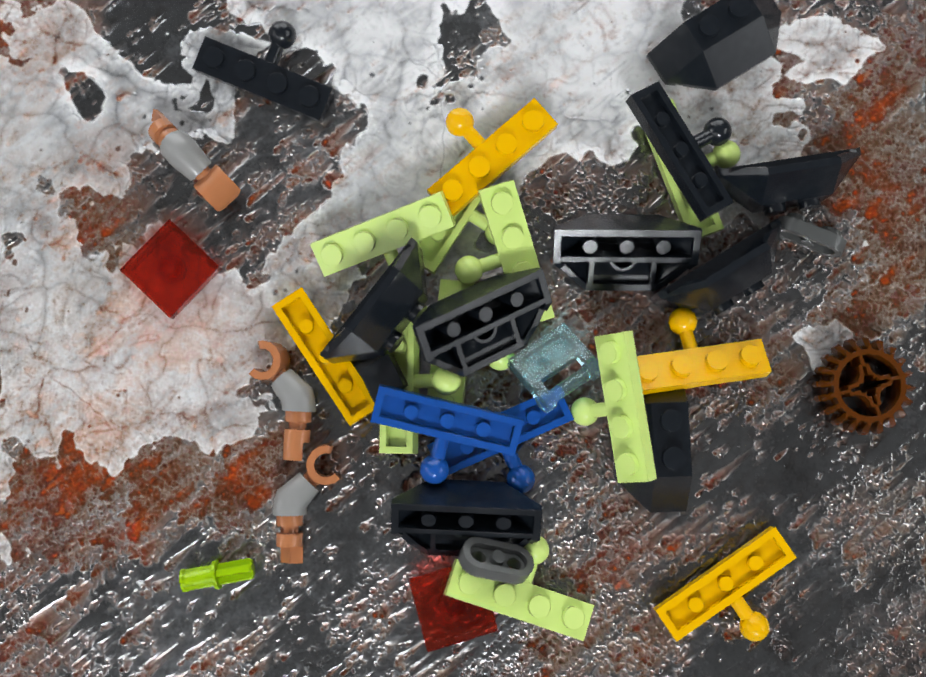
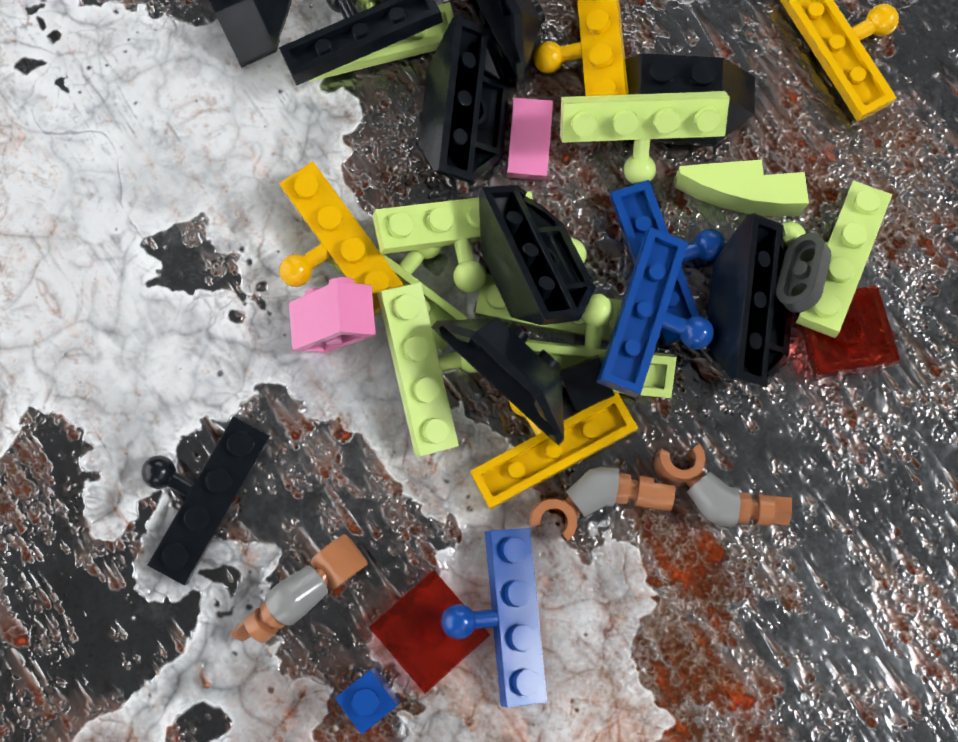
camera: 80 degrees left, 5 degrees down
lime axle [179,558,255,593] -> none
clear light blue plate [507,323,601,413] -> none
none -> bright pink brick [289,277,376,353]
none -> blue brick [335,667,401,735]
none -> plate [441,528,547,708]
none -> bright pink tile [507,98,553,181]
none -> yellowish green slope [674,160,809,217]

